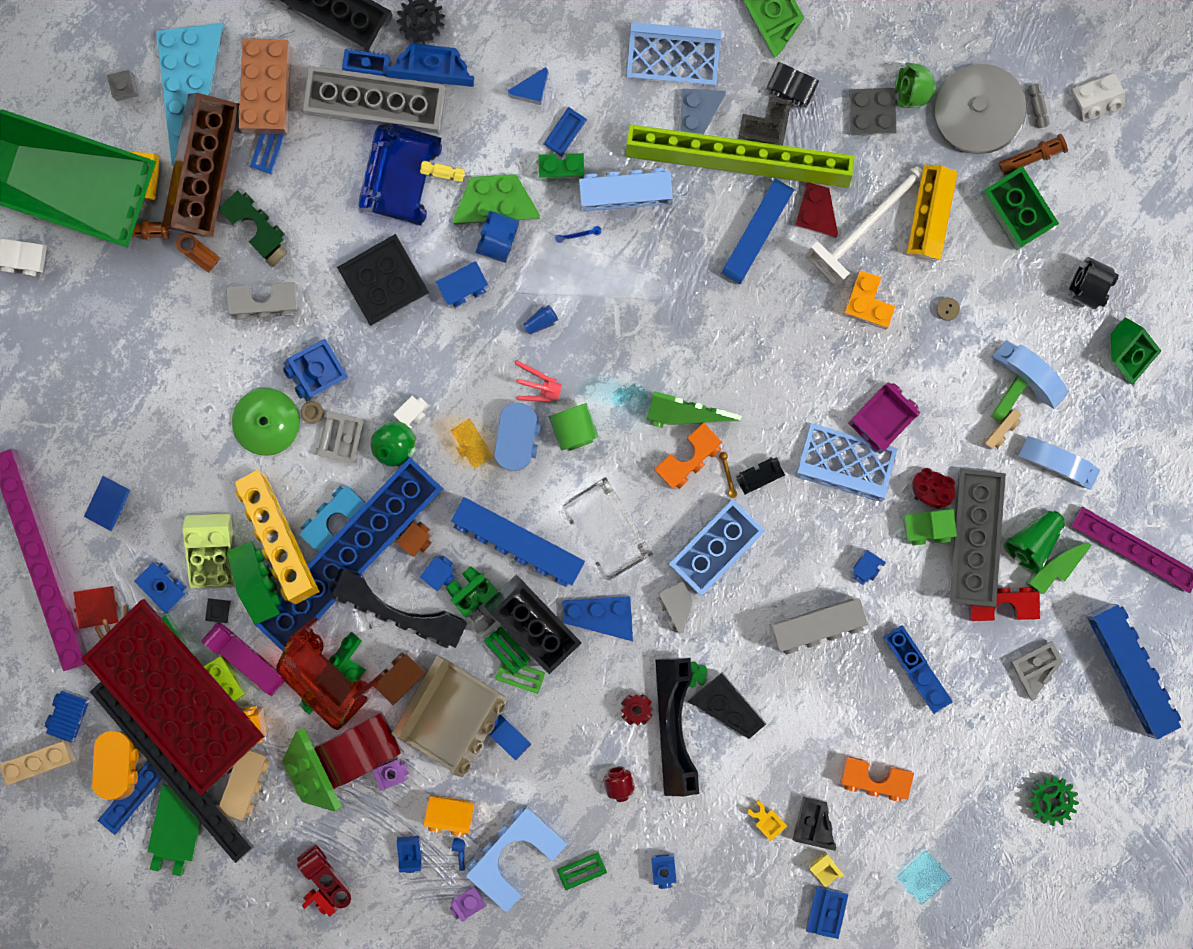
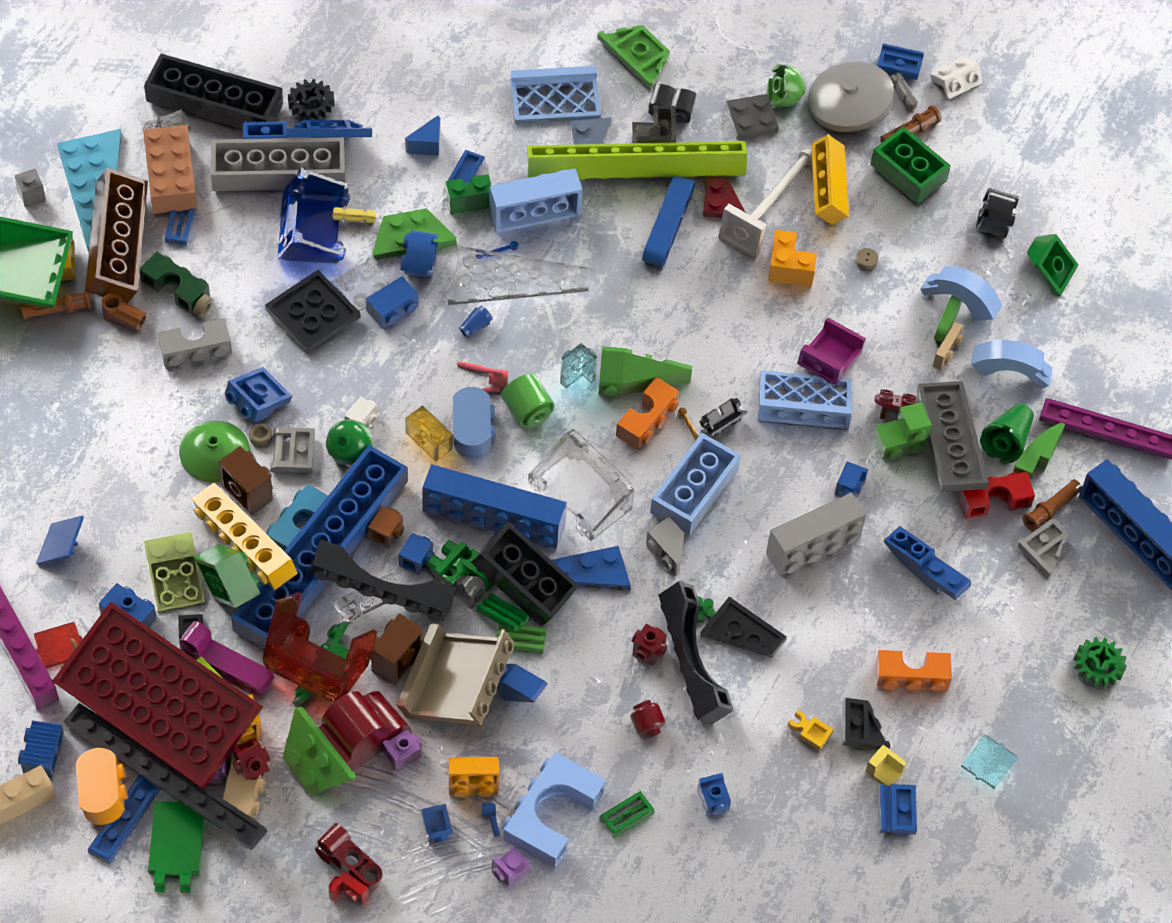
camera: 20 degrees left, 30 degrees down
none -> reddish brown brick [218,446,273,516]
none -> dark red brick [232,737,271,780]
none -> blue plate [877,43,924,80]
none -> dark orange pin [1022,479,1082,532]

